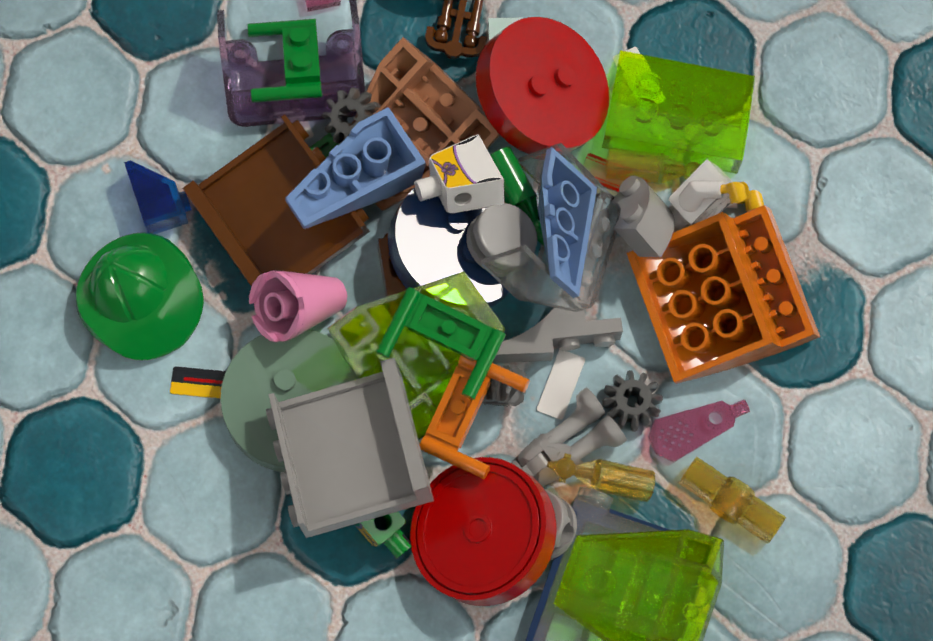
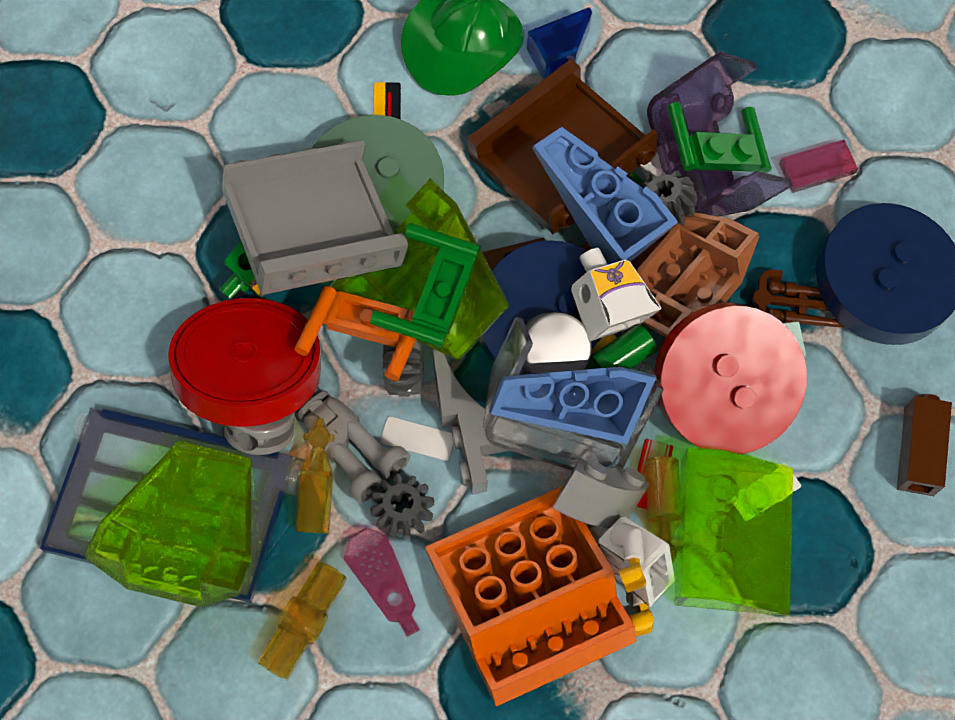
camera: 85 degrees right, 5 degrees down
bright pink cone [249,270,347,342] -> none

